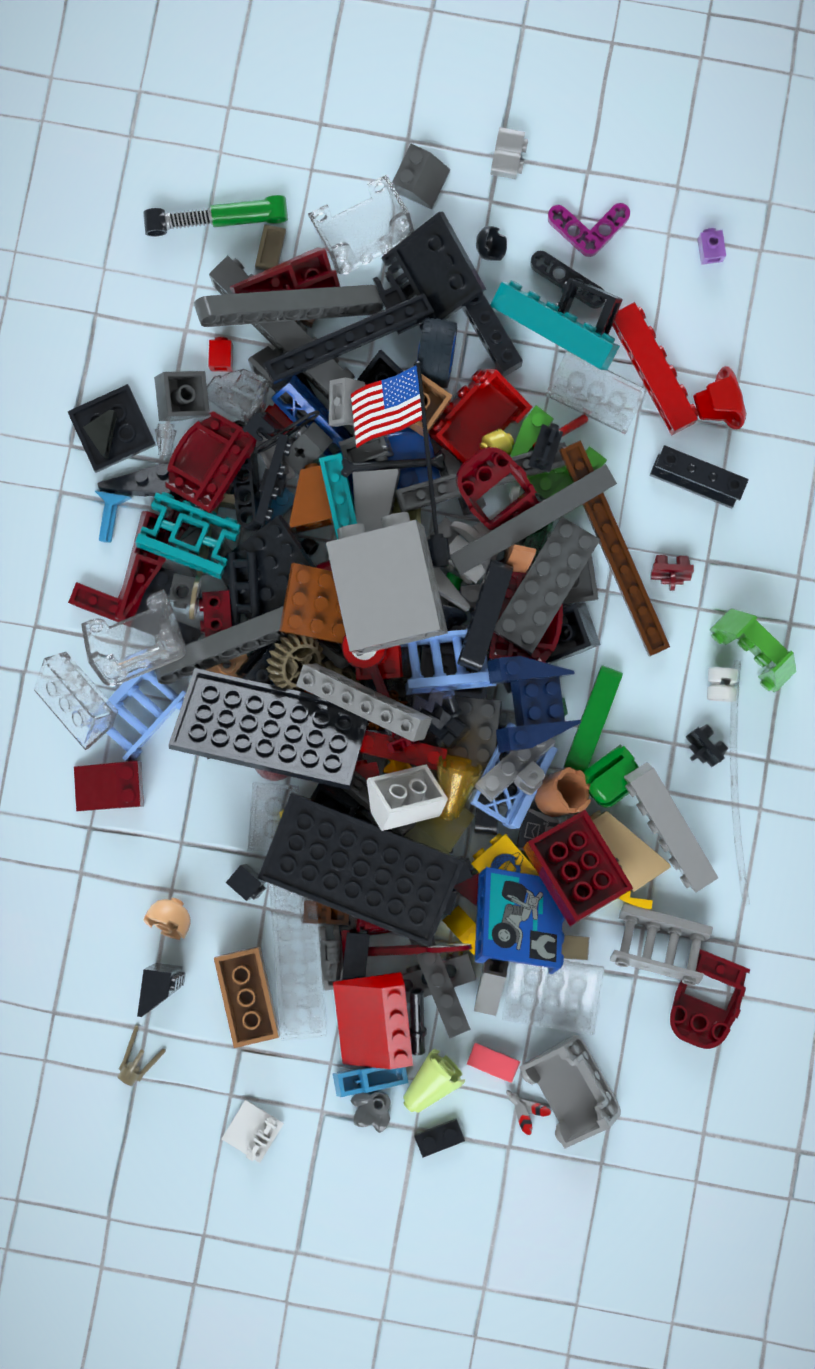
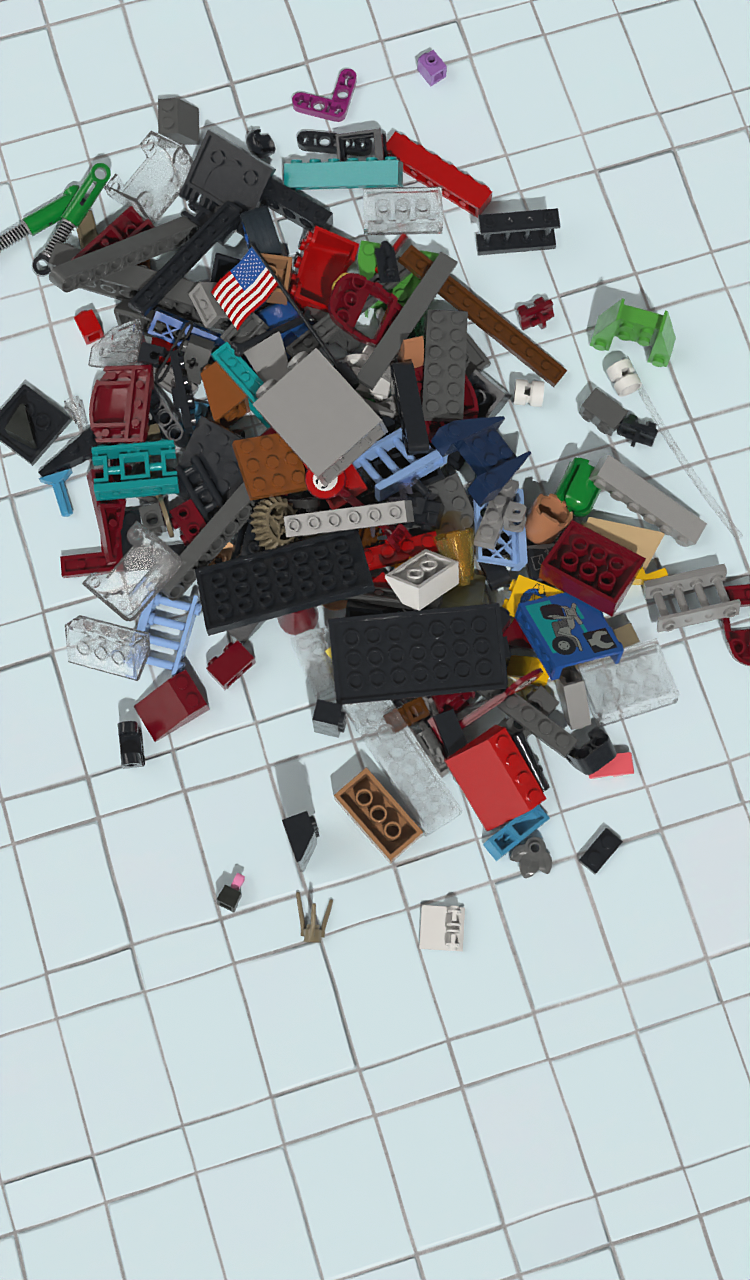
camera: 30 degrees left, 10 degrees down
light nougat cylinder [143,898,191,940] -> none
dark grey slope [154,371,210,421] -> none
yellowish green cone [403,1049,465,1113] -> none
light grey brick [490,127,528,180] -> none
piece [506,1090,551,1135] -> none
light grey windscreen [519,1035,621,1149] -> none
green beam [563,665,623,772] -> none
red piece [693,366,747,430] -> none
none -> green piece [31,163,111,277]
none -> black piece [117,721,145,769]
none -> dark red brick [206,640,256,690]
none -> pearl dark grey piece [216,872,245,913]
none -> white wheel [513,379,545,407]
none -> black piece [566,726,617,775]
none -> dark grey hinge [579,388,628,436]

